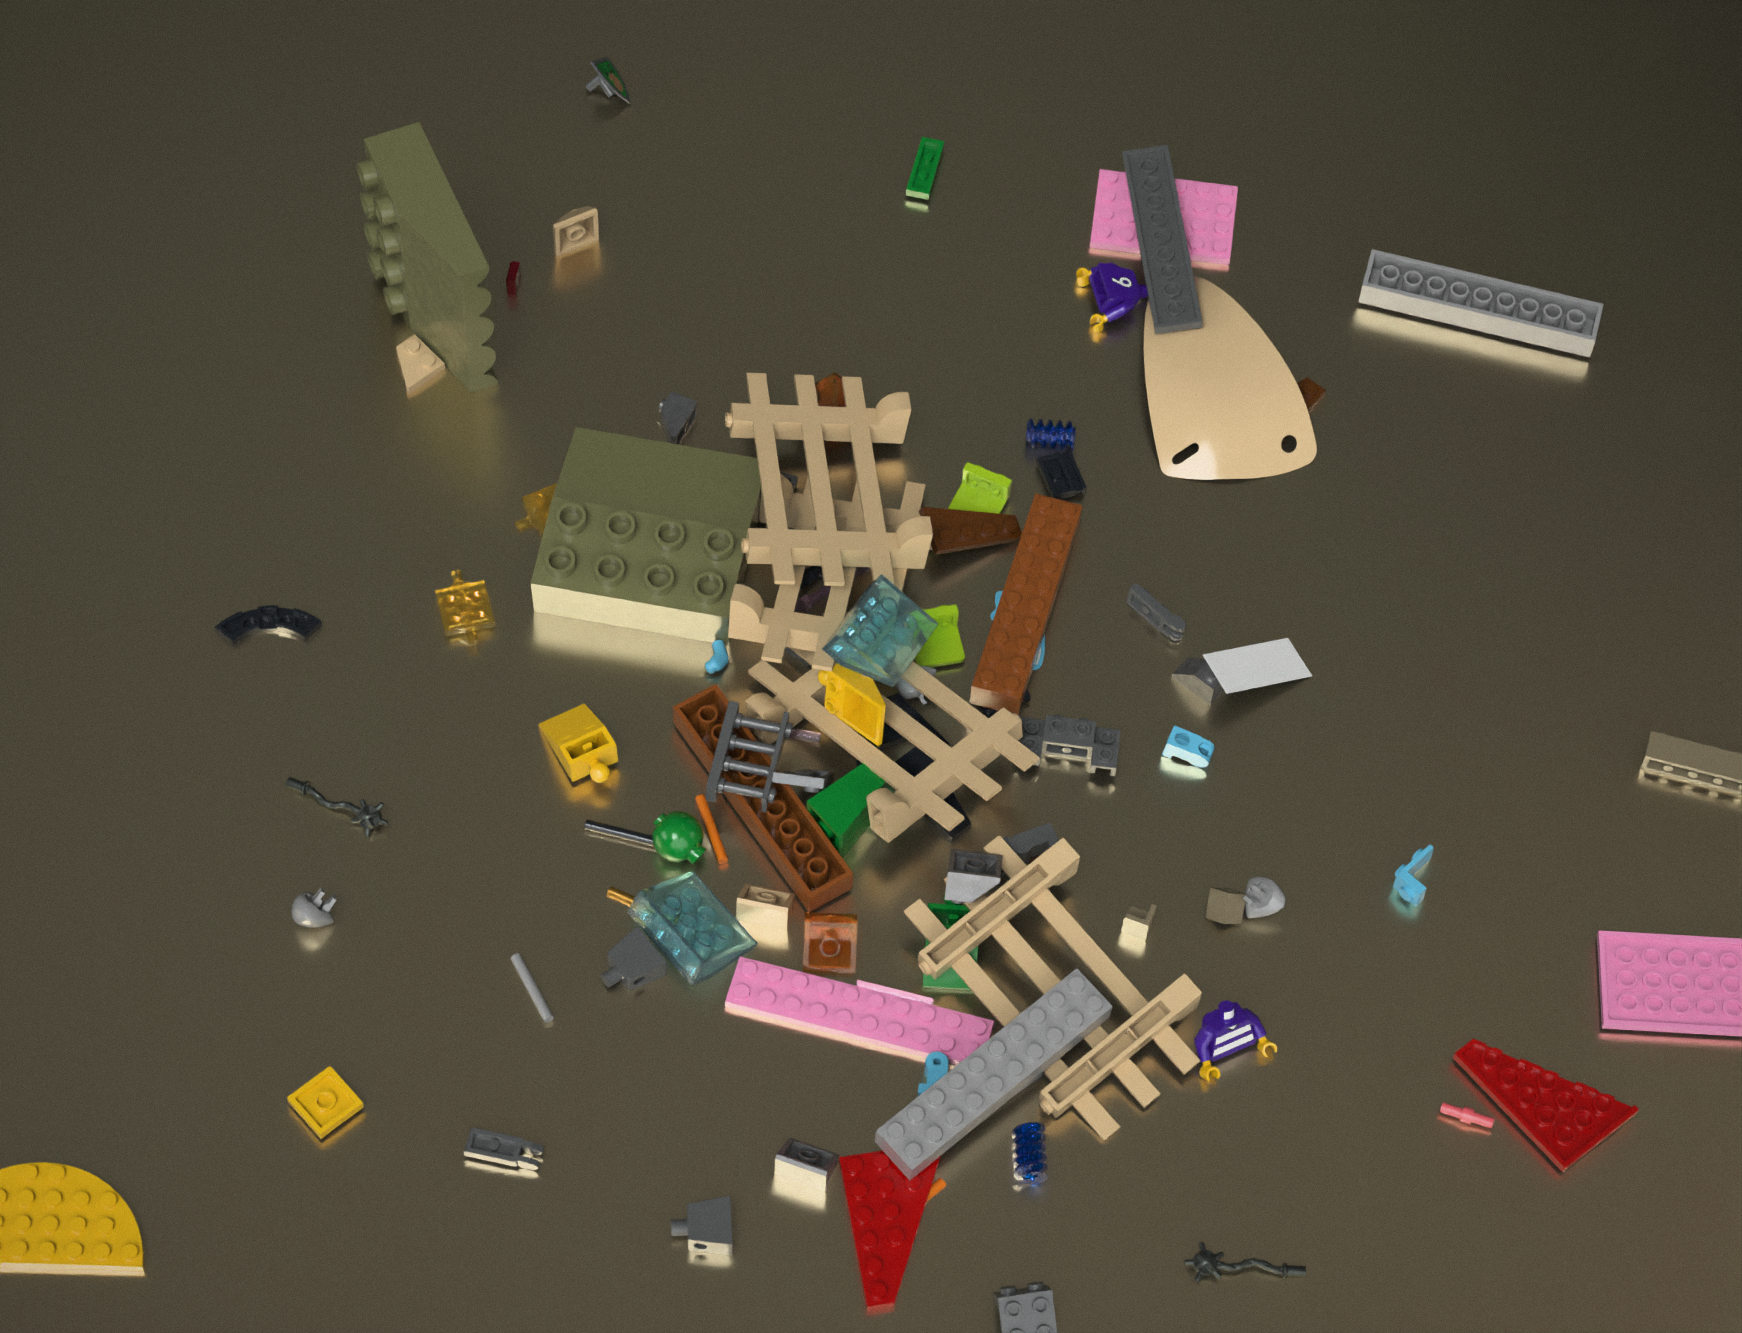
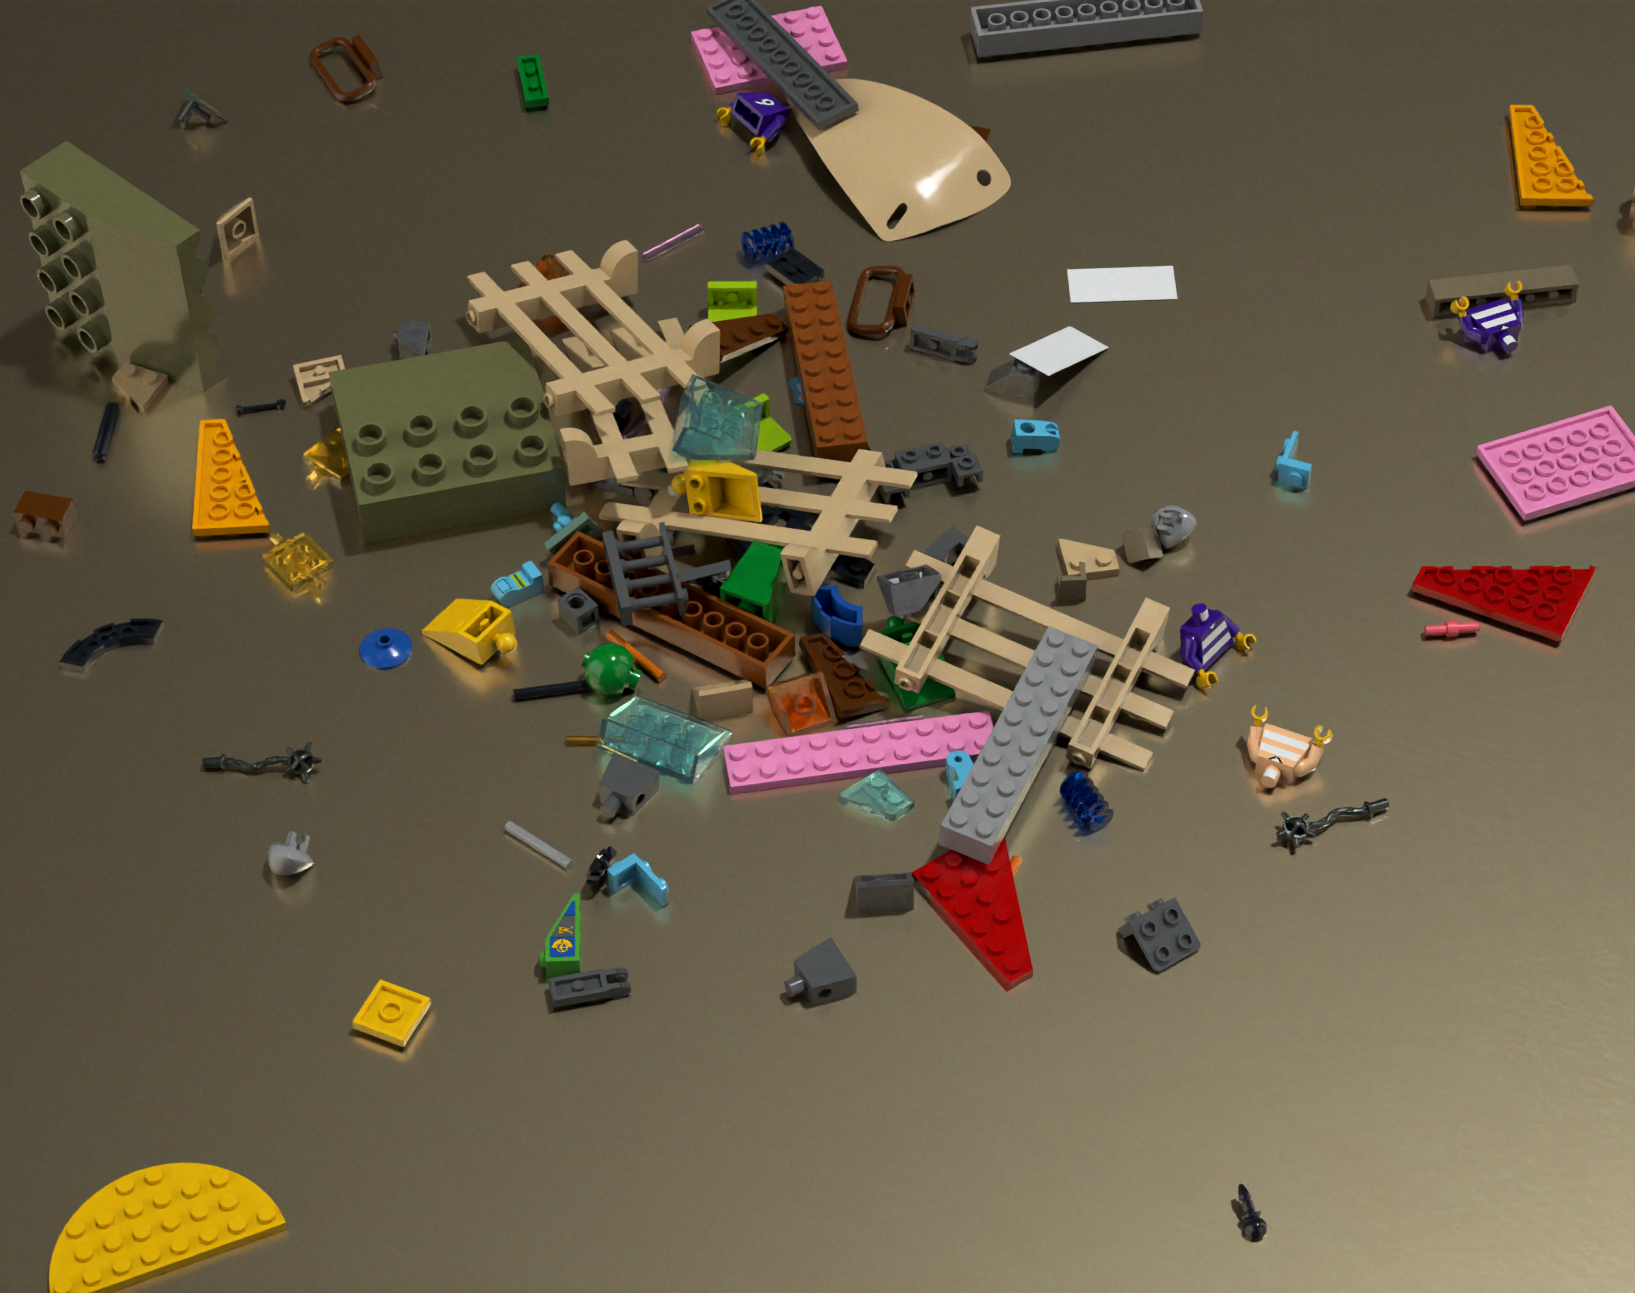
camera: 20 degrees left, 10 degrees down
none -> reddish brown brick [13,491,77,538]
none -> black axle [92,402,120,461]
none -> light orange wing [192,419,271,536]
none -> black hinge [234,399,287,415]
none -> tan wing [293,355,345,408]
none -> reddish brown bar [309,34,383,102]
none -> blue dish [360,628,413,670]
none -> medium azure leg [491,561,544,607]
none -> slope [540,893,581,979]
none -> sand green wing [544,512,604,555]
none -> dark grey brick [558,587,599,635]
none -> black gear [586,846,617,887]
none -> medium azure bracket [607,853,669,906]
none -> bar [641,223,704,262]
none -> reddish brown wing [799,633,890,718]
none -> blue brick [811,585,863,647]
none -> clear light blue wing [839,769,915,822]
none -> reddish brown bar [847,265,916,335]
none -> tan wing [1058,539,1120,580]
none -> white sticker [1067,266,1178,303]
none -> light nougat torso [1247,705,1333,788]
none -> dark purple torso [1450,280,1524,353]

